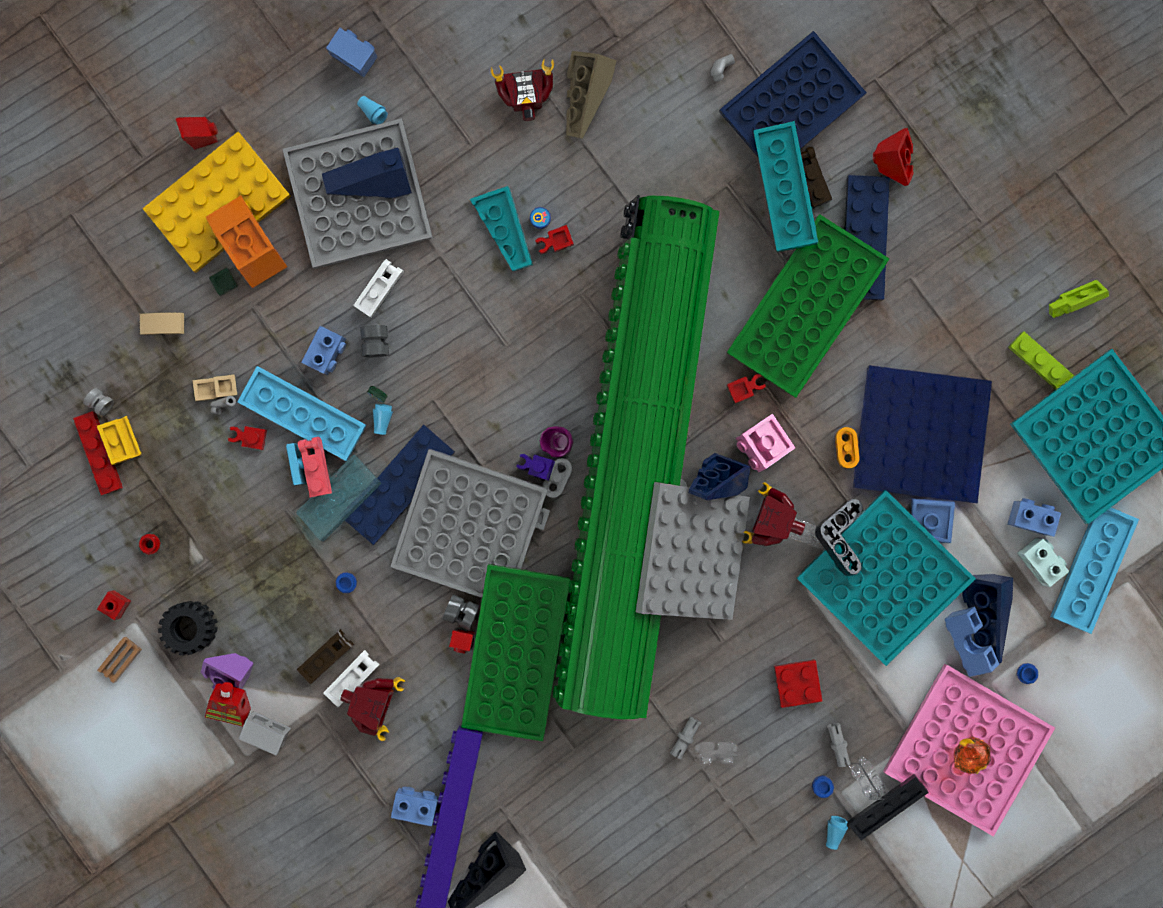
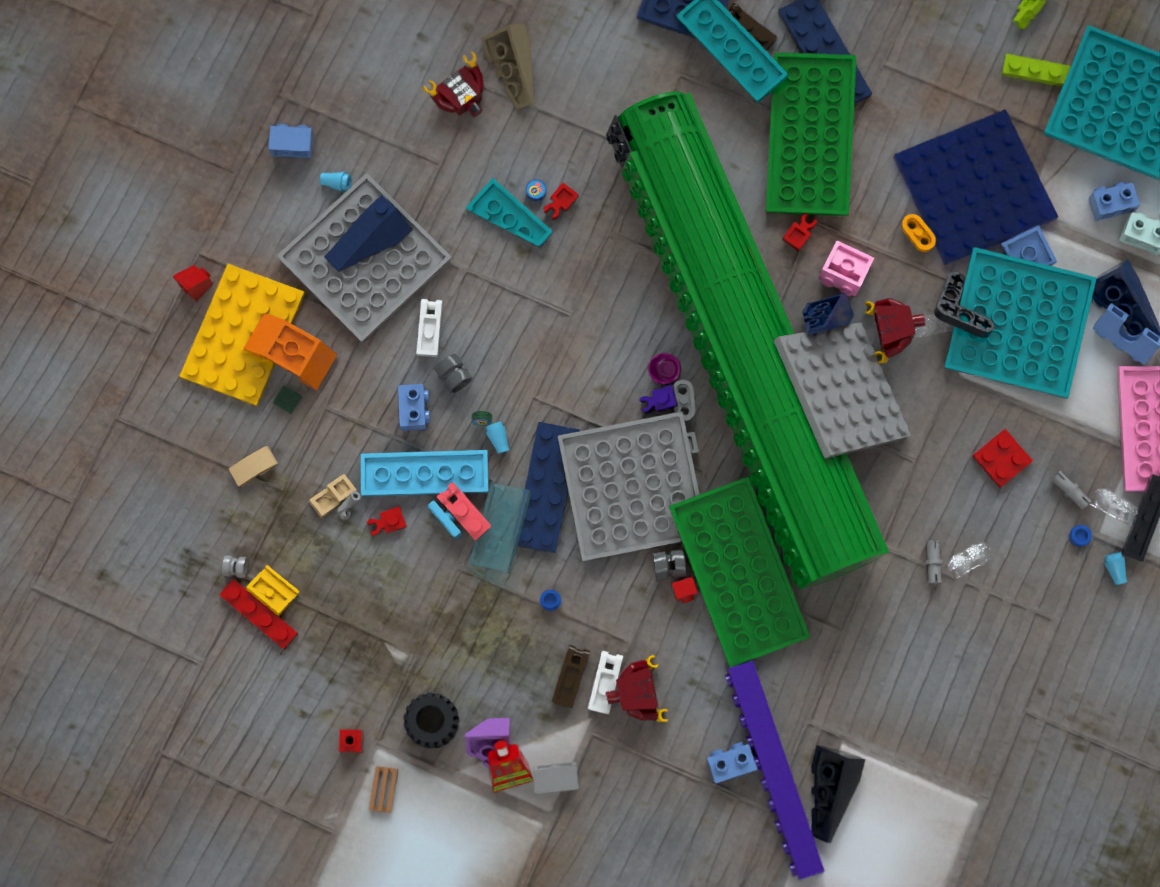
camera: 30 degrees left, 10 degrees down
red plate [139,534,161,555] -> none

